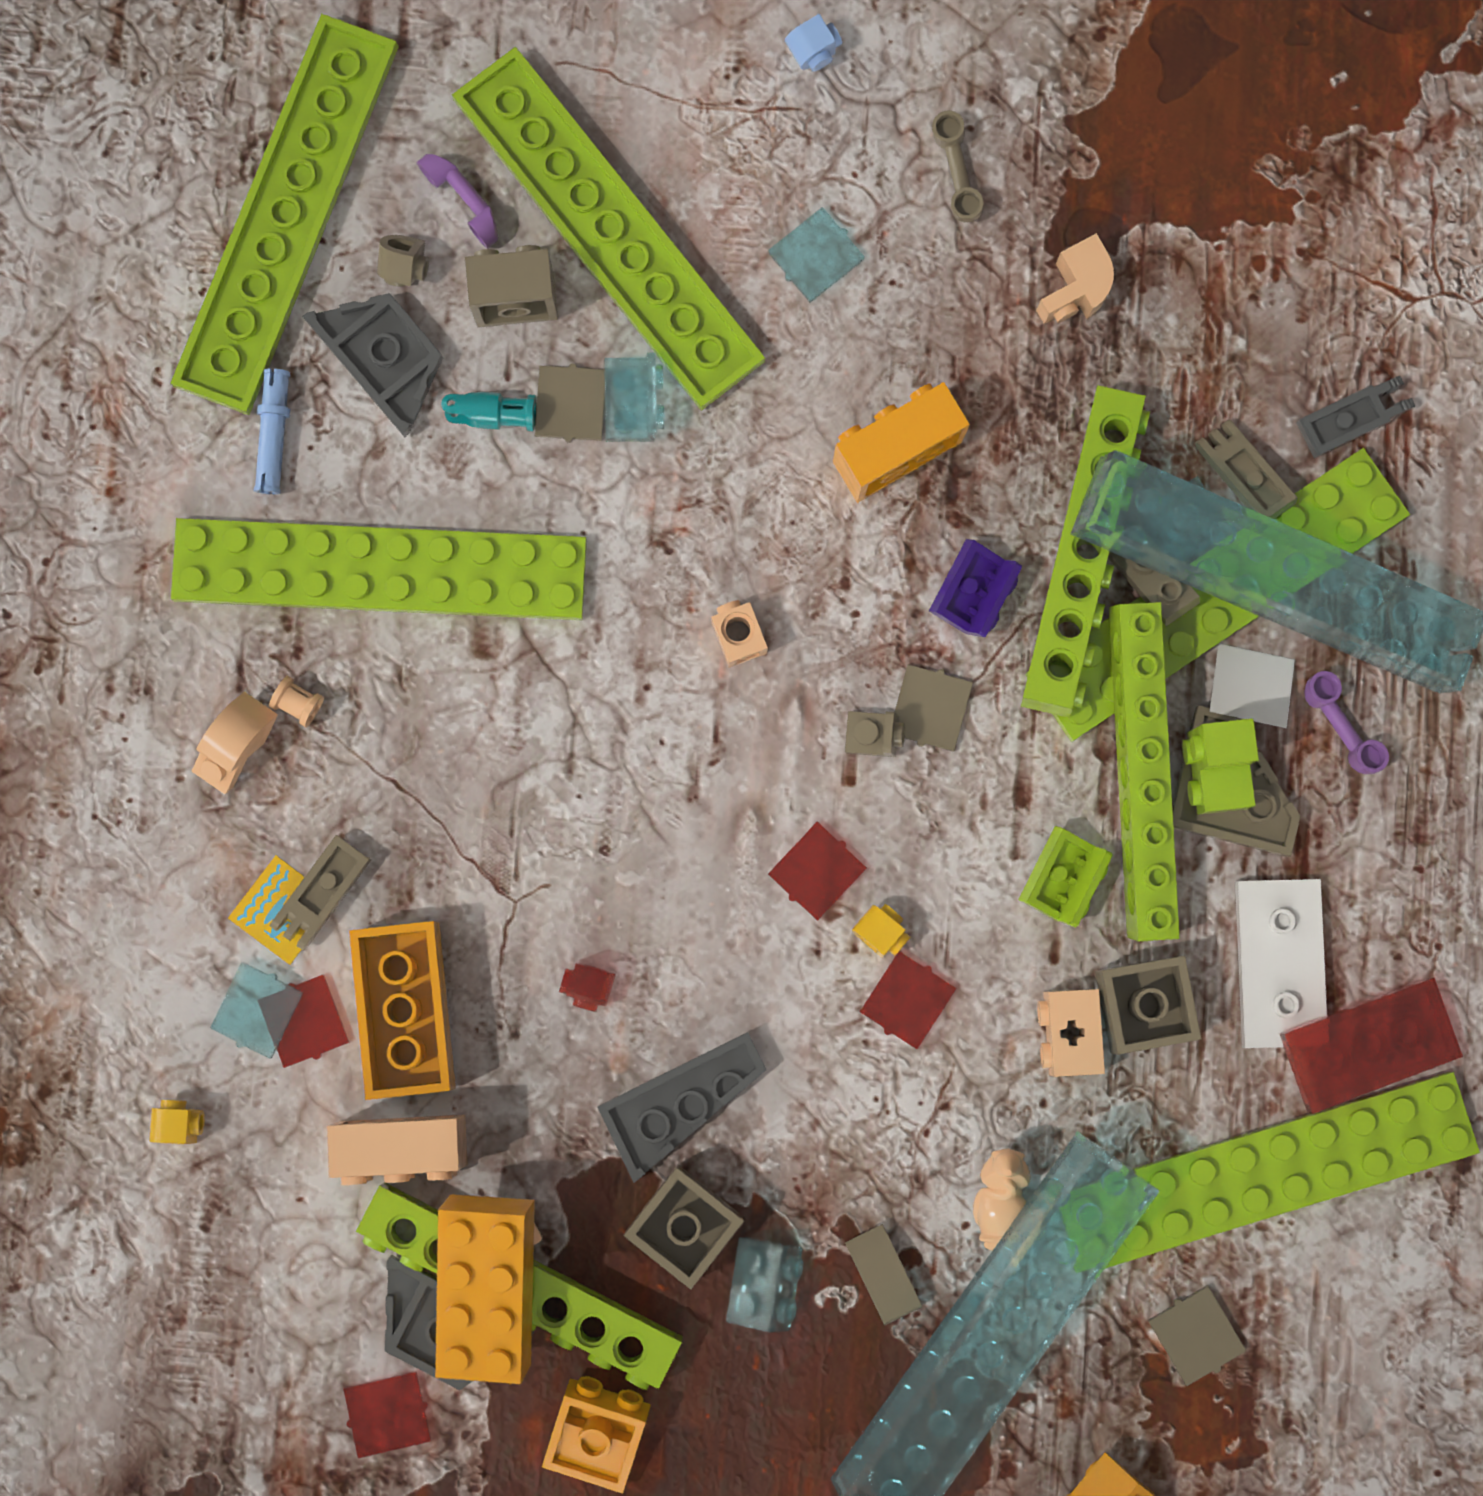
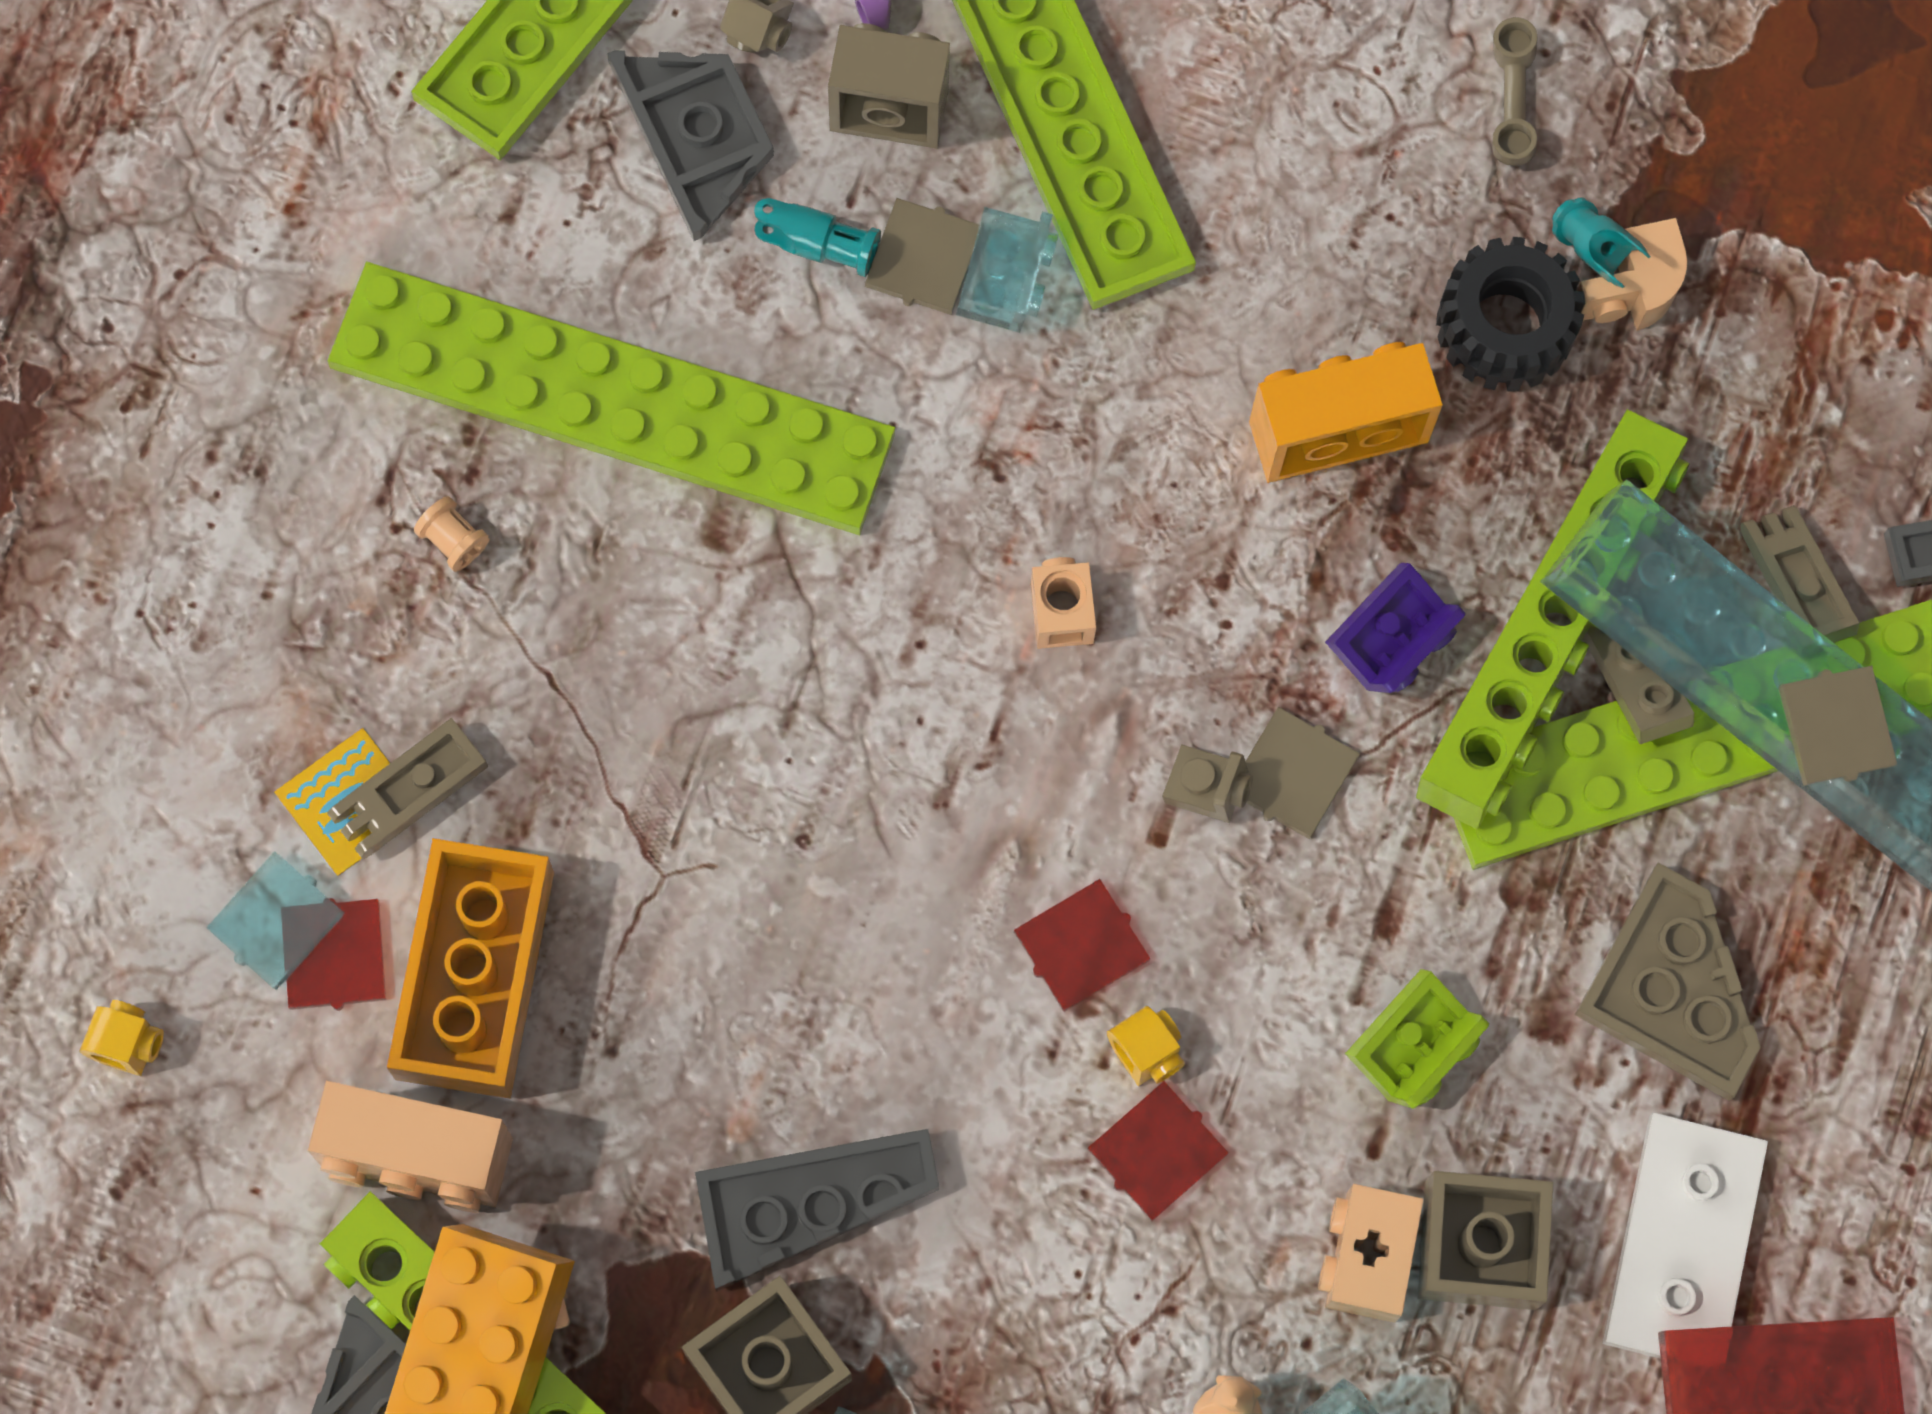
camera: 15 degrees right, 10 degrees down
light nougat brick [192,691,278,794] -> none
light blue pin [254,368,291,495] -> none
clear red plate [559,962,616,1012] -> none
clear light blue piece [768,207,865,303] -> none
lime brick [1109,602,1180,942] -> none
lime brick [1182,718,1259,815] -> none
white sticker [1209,644,1295,728] -> none
medium lavender bar [1304,671,1389,775] -> none
none -> black tyre [1436,237,1585,392]
none -> teal piece [1552,197,1651,288]
none -> dark tan piece [1778,666,1897,786]

